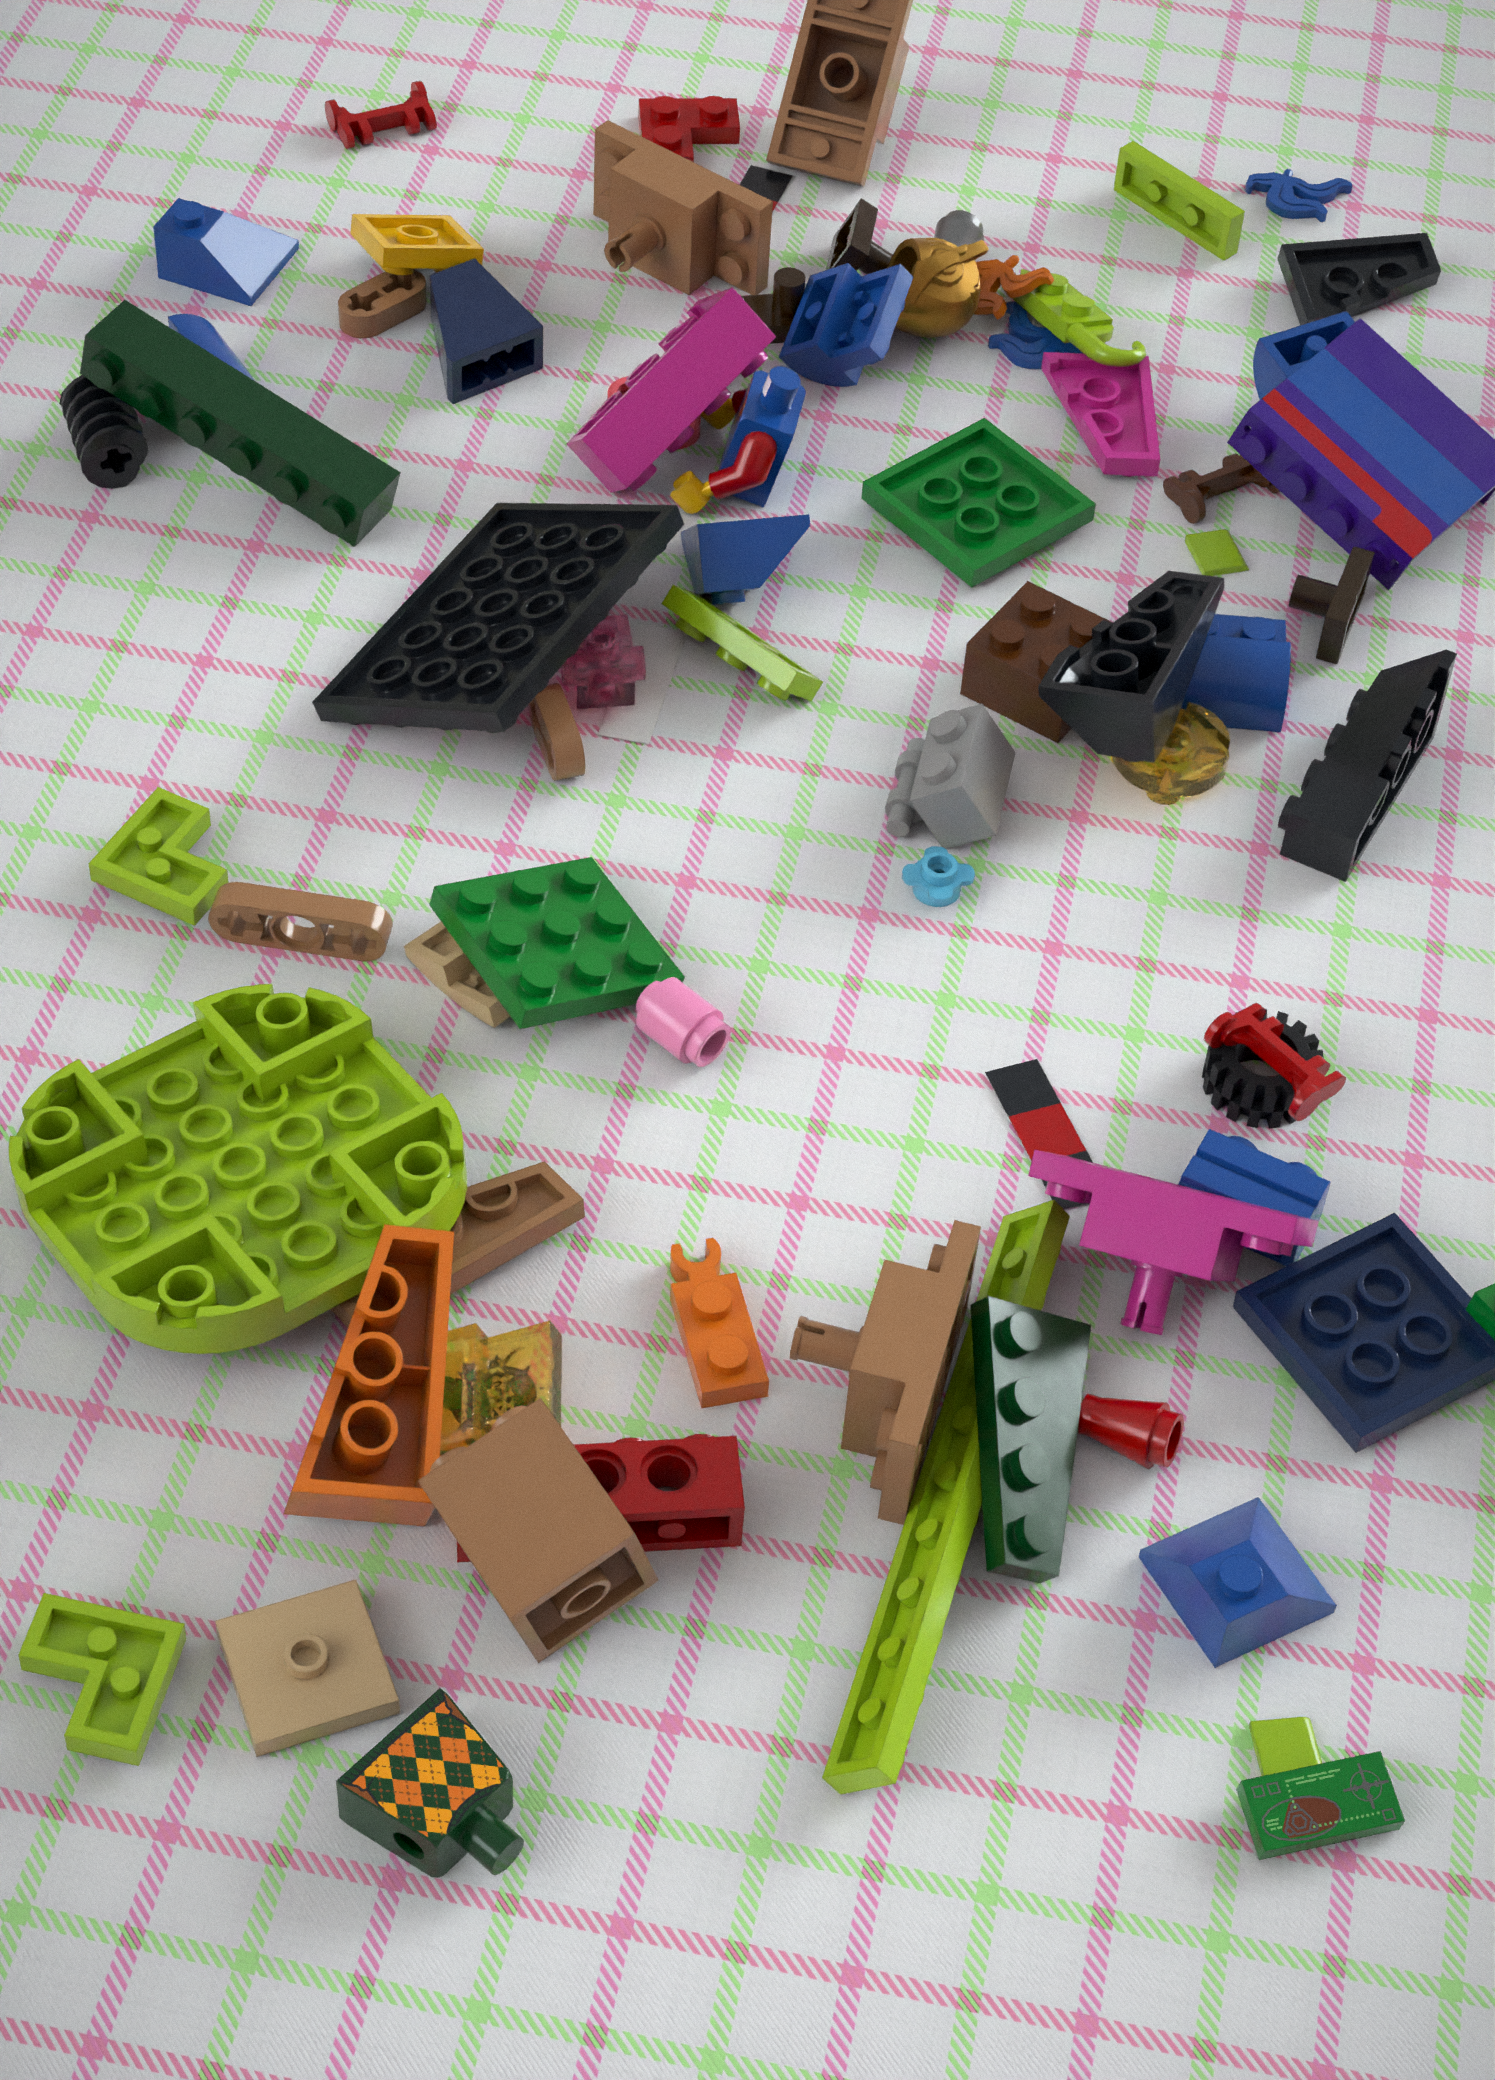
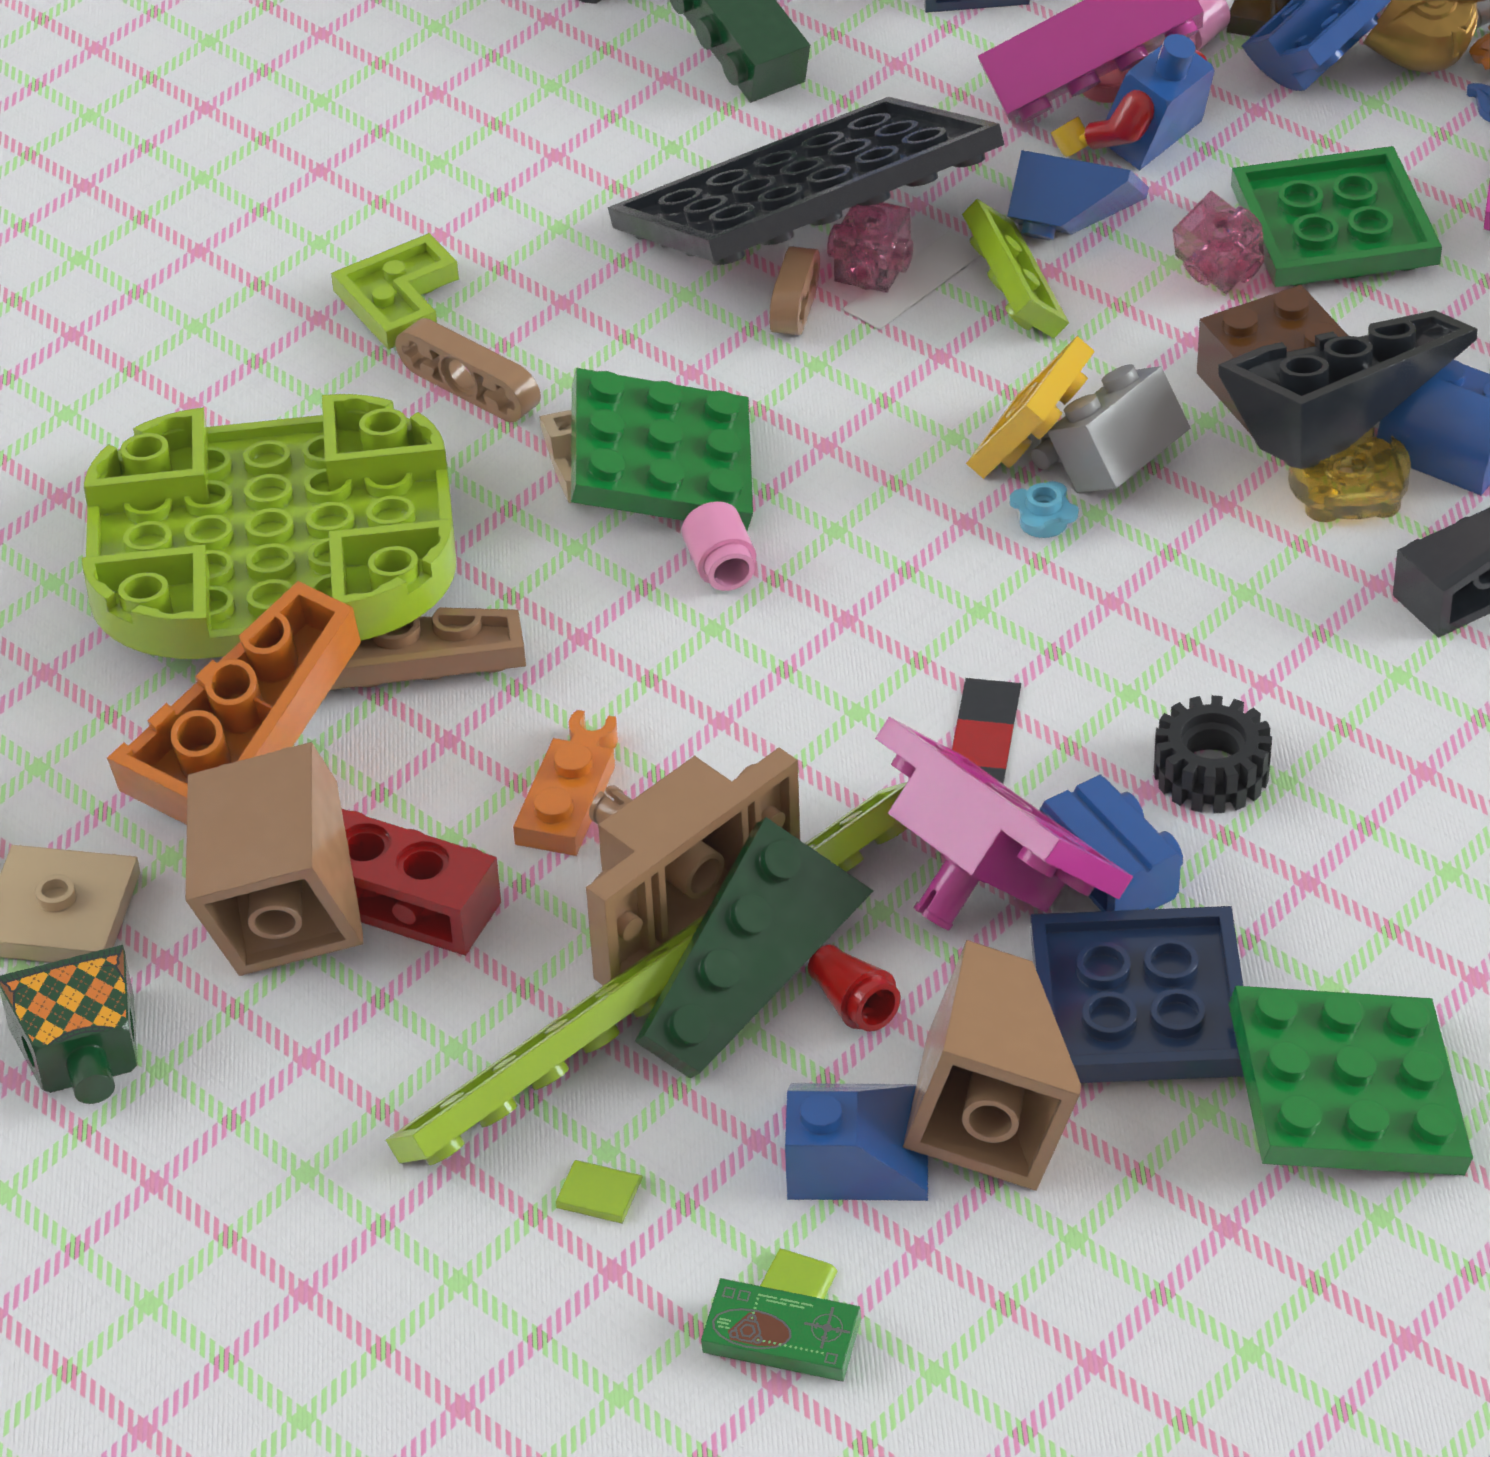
camera: 35 degrees right, 5 degrees down
clear yellow slope [440,1320,562,1456] -> none
red piece [1204,1003,1346,1121] -> none
none -> lime piece [556,1160,643,1224]
none -> medium nougat slope [903,940,1081,1191]
none -> yellow plate [966,336,1095,479]
none -> clear pink brick [1172,191,1264,295]

